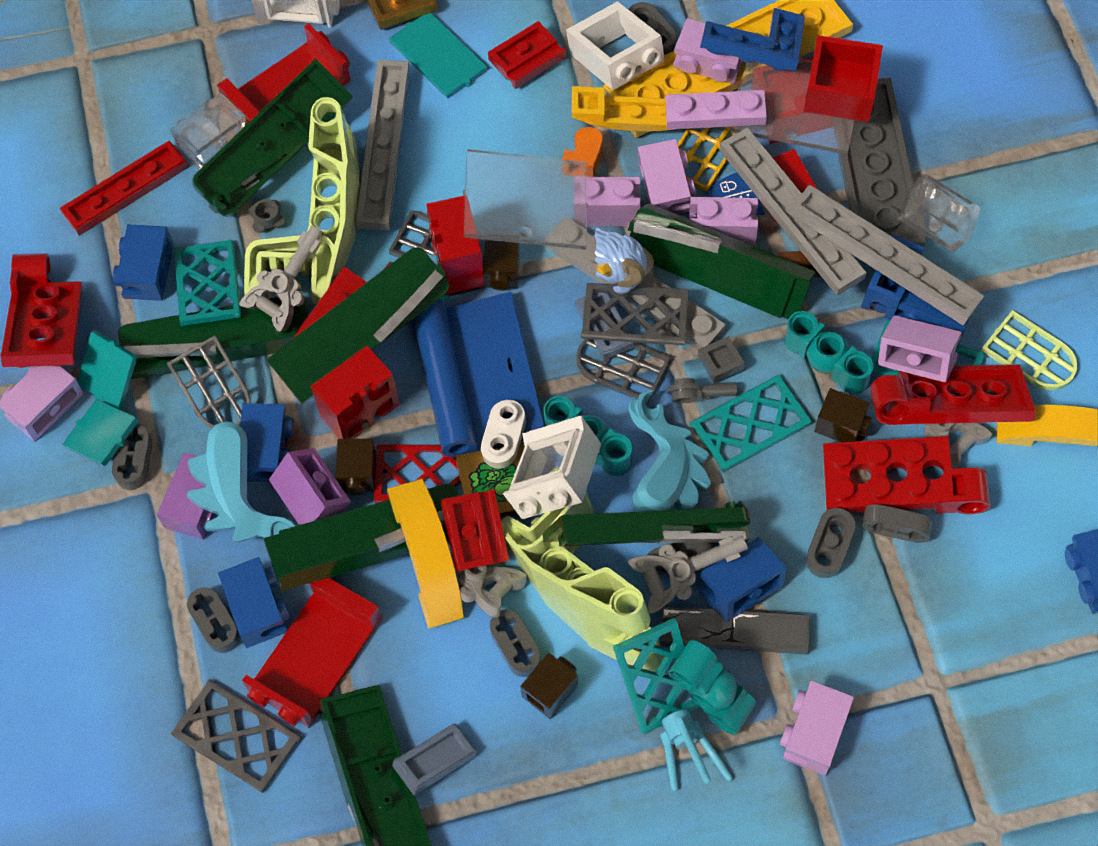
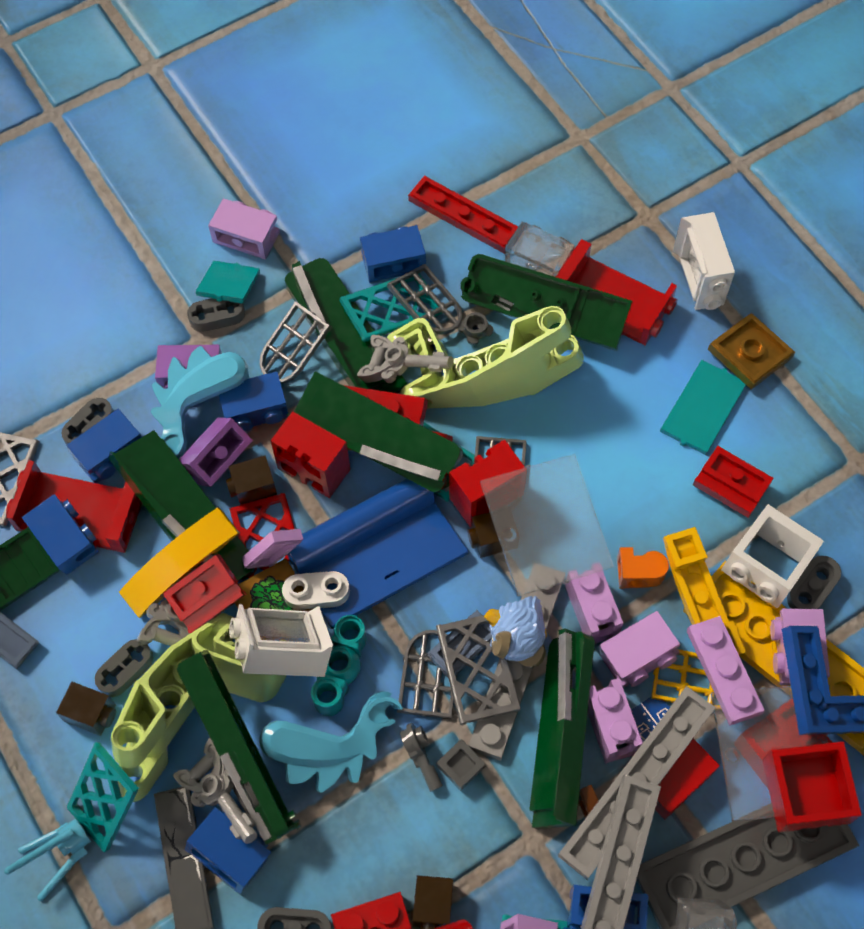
camera: 70 degrees right, 0 degrees up
red hinge [0,253,83,368] -> none
teal piece [77,330,138,410] -> none
light grey plate [356,60,410,231] -> none
teal piece [668,640,757,735] -> none
teal window [689,375,812,473] -> none
teal piece [784,311,874,394] -> none
none -> blue brick [22,494,99,575]
none -> lavender tile [242,529,303,569]
none -> flat silver window [387,264,462,335]

